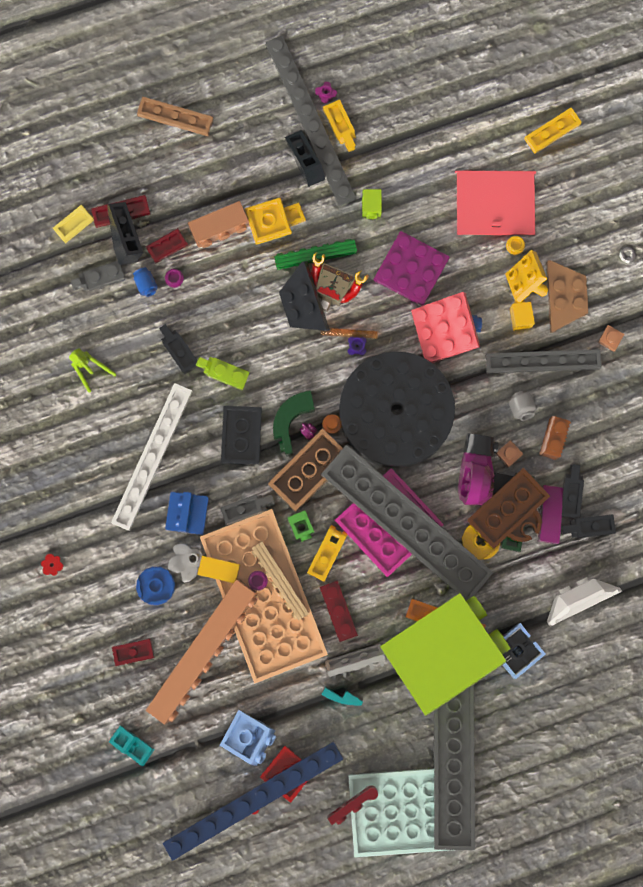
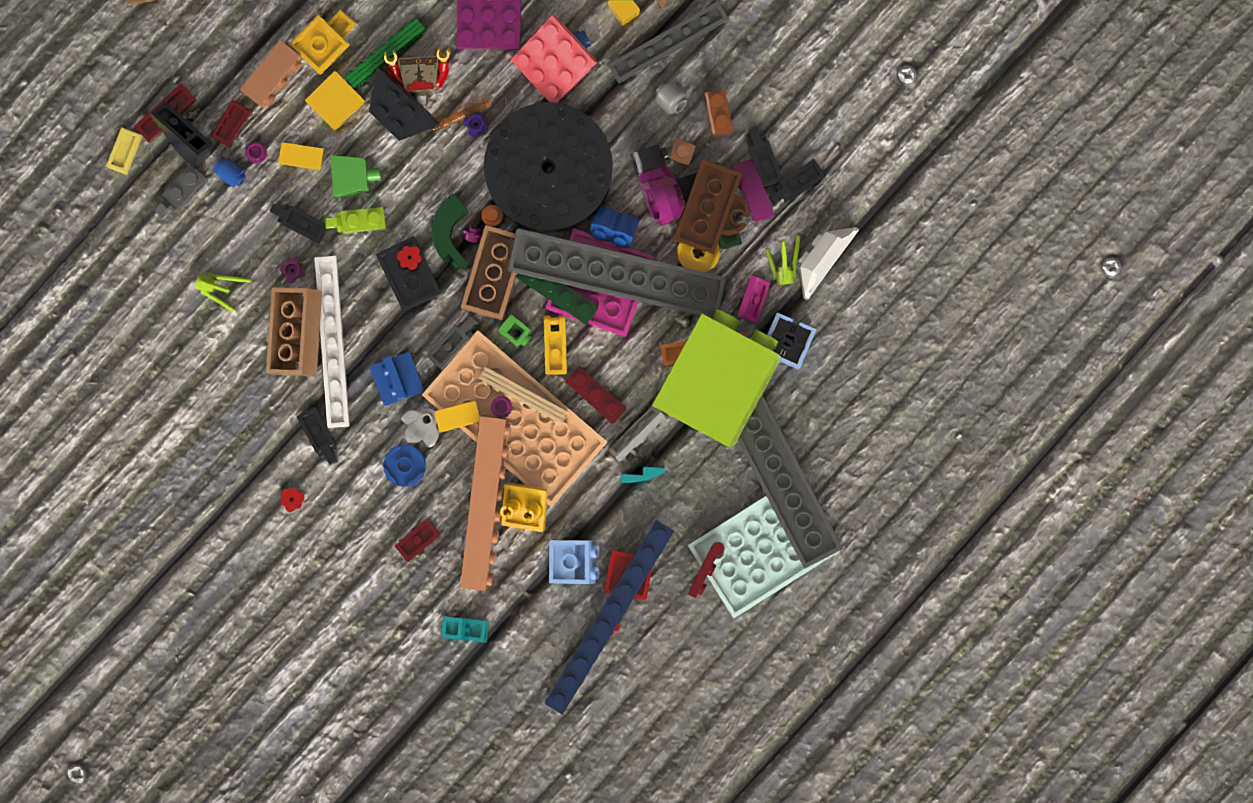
camera: 25 degrees left, 5 degrees up
none -> medium nougat brick [266,287,322,377]
none -> yellow tile [278,142,325,171]
none -> magenta plate [280,258,306,284]
none -> black hinge [296,406,339,465]
none -> yellow tile [305,71,365,132]
none -> bright green torso [331,156,381,199]
none -> red plant [397,246,422,270]
none -> yellow plate [500,482,548,532]
none -> dark green plate [516,274,599,326]
none -> blue brick [590,206,639,248]
none -> dark pink plate [738,276,770,323]
none -> lime plant [766,235,801,285]

